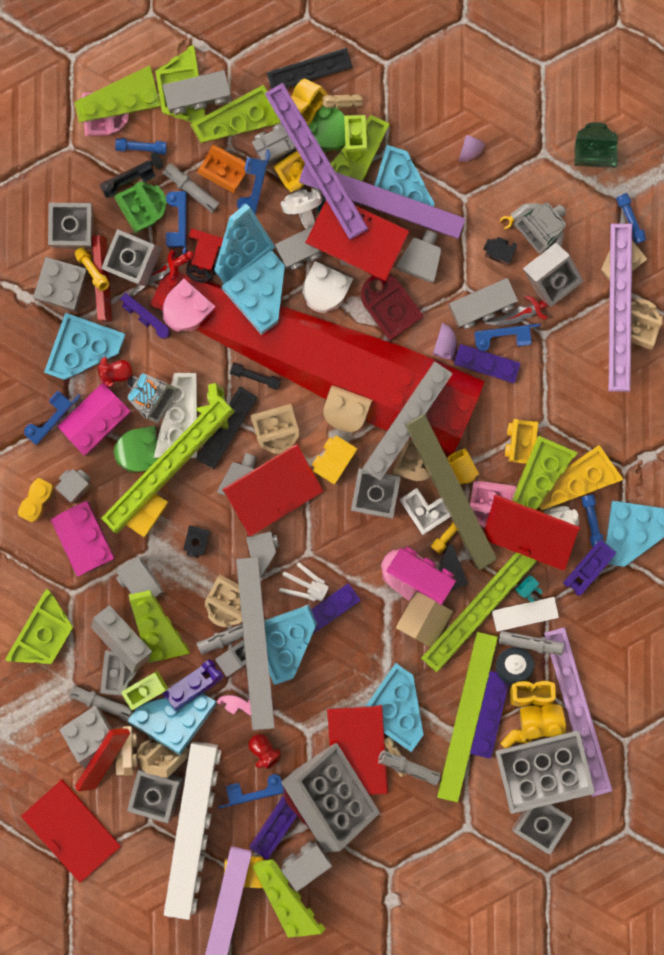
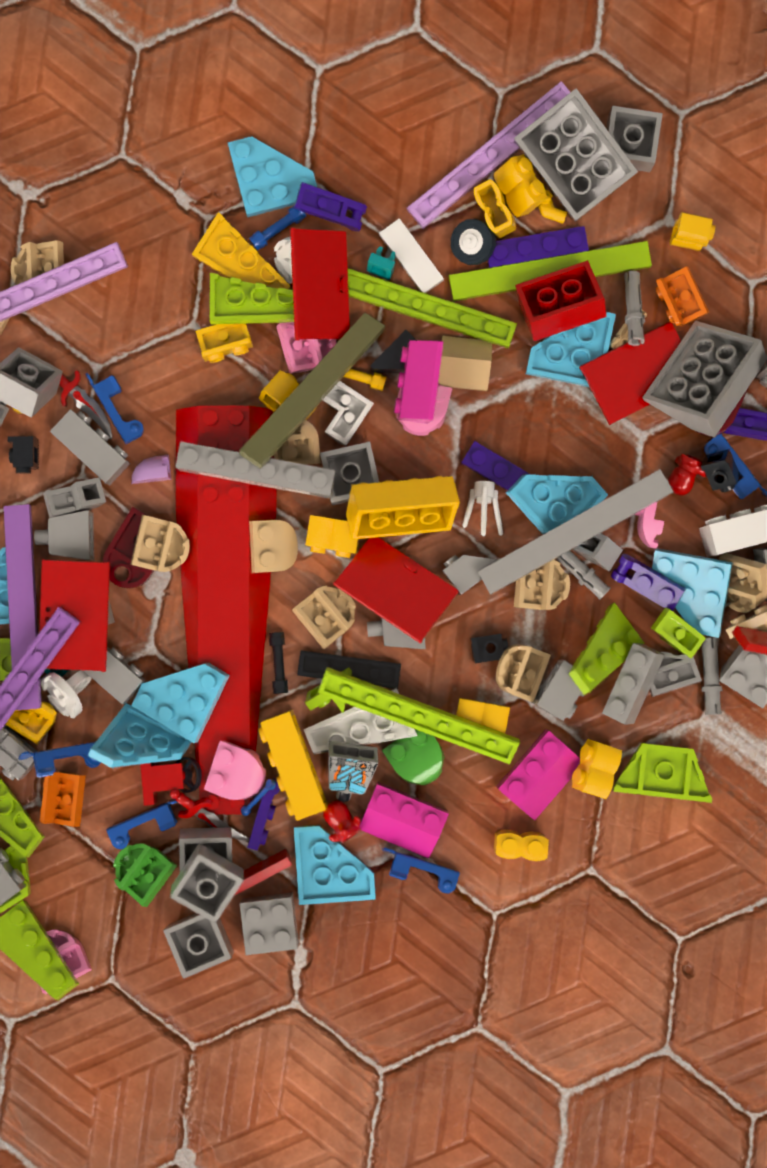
camera: 100 degrees left, 0 degrees up
light grey brick [55,469,92,503] -> none
yellow bar [75,247,109,291] -> none
black piece [99,152,164,198] -> none
blue bar [115,138,167,155] -> none
light grey pin [163,163,220,213] -> none
white slope [302,261,353,313] -> none
dark purple plate [454,344,521,384] -> none
light grey pin [499,631,564,656] -> none
none -> light grey brick [43,477,106,518]
none -> tan slope [130,515,190,572]
none -> light grey brick [170,843,244,923]
none -> blue hinge [241,779,276,816]
none -> yellow brick [258,710,328,821]
none -> yellow brick [346,476,460,540]
none -> tan slope [496,644,551,702]
none -> red brick [515,260,607,341]
none -> yellow brick [572,739,622,799]
none -> orange bracket [656,266,710,326]
none -> yellow brick [669,212,716,251]
none -> black brick [701,449,740,492]

